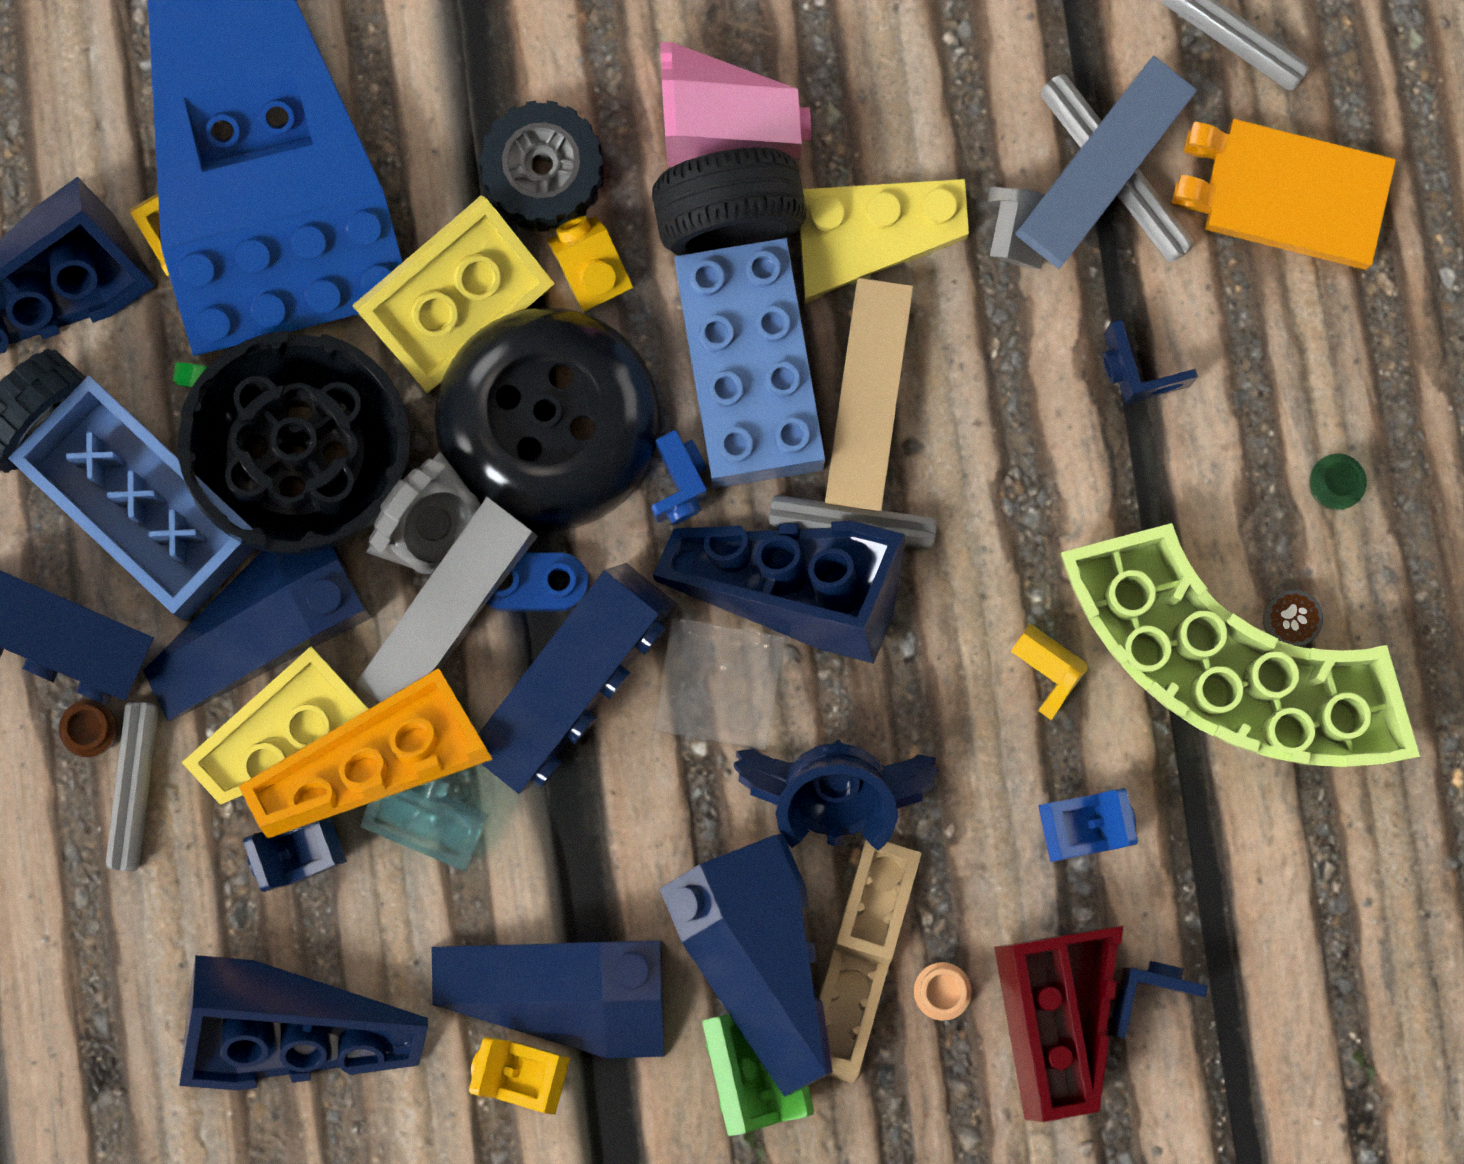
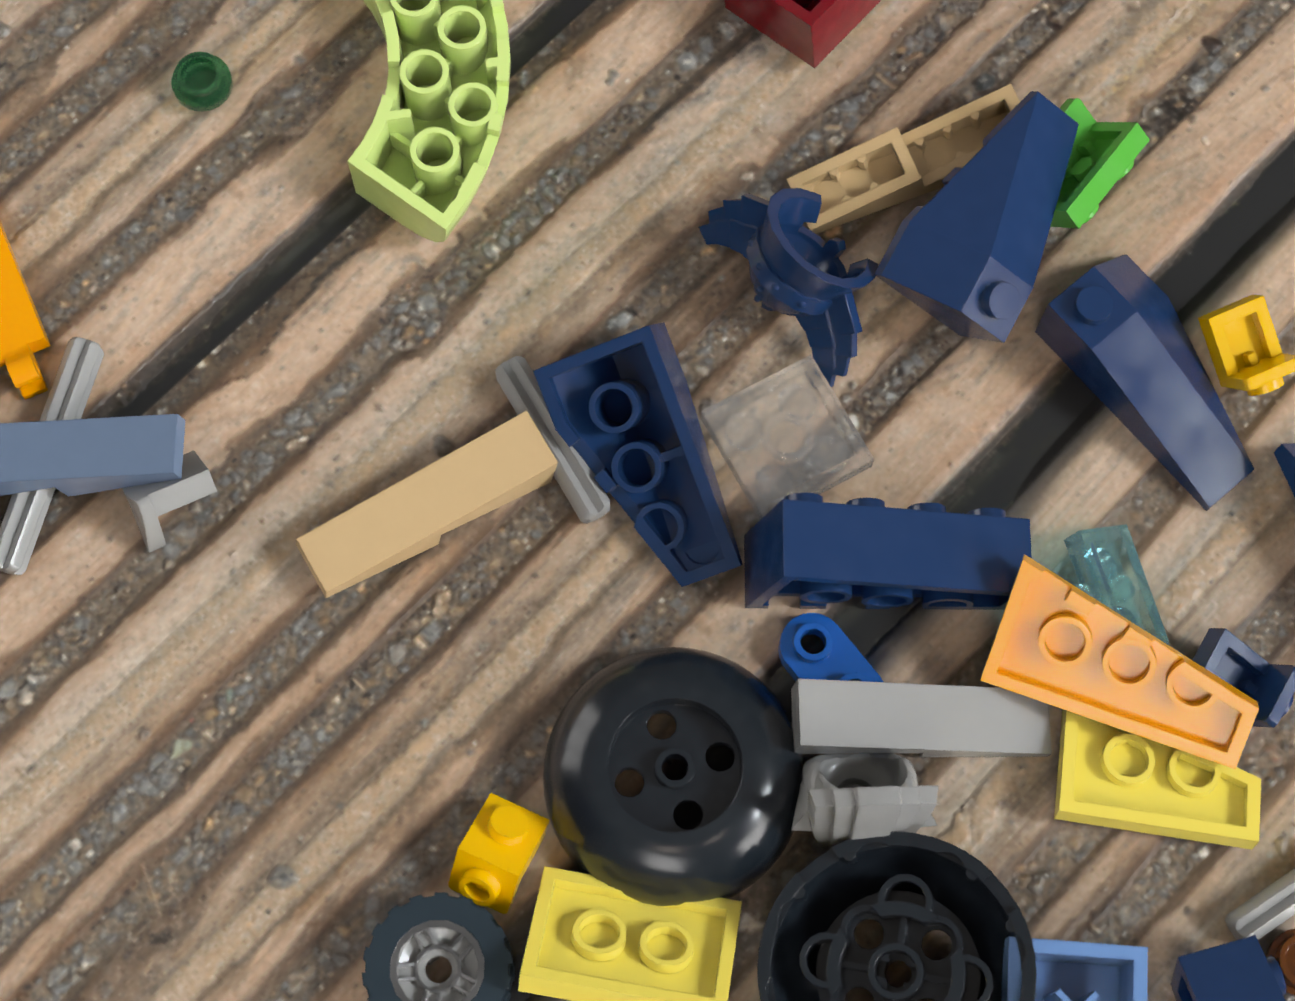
camera: 130 degrees left, 10 degrees down
dark blue wedge [143,547,373,722] -> none
blue bracket [651,430,707,525] -> none
black tyre [652,147,807,256] -> none
bright pink slope [660,42,811,167] -> none
medium blue brick [674,238,825,489] -> none
light yellow wing [800,179,969,303] -> none
light nougat plate [913,962,972,1021] -> none
yellow tile [1011,623,1088,720] -> none
blue bracket [1038,788,1138,862] -> none
dark blue bracket [1103,319,1198,405] -> none
tile [1263,590,1323,647] -> none

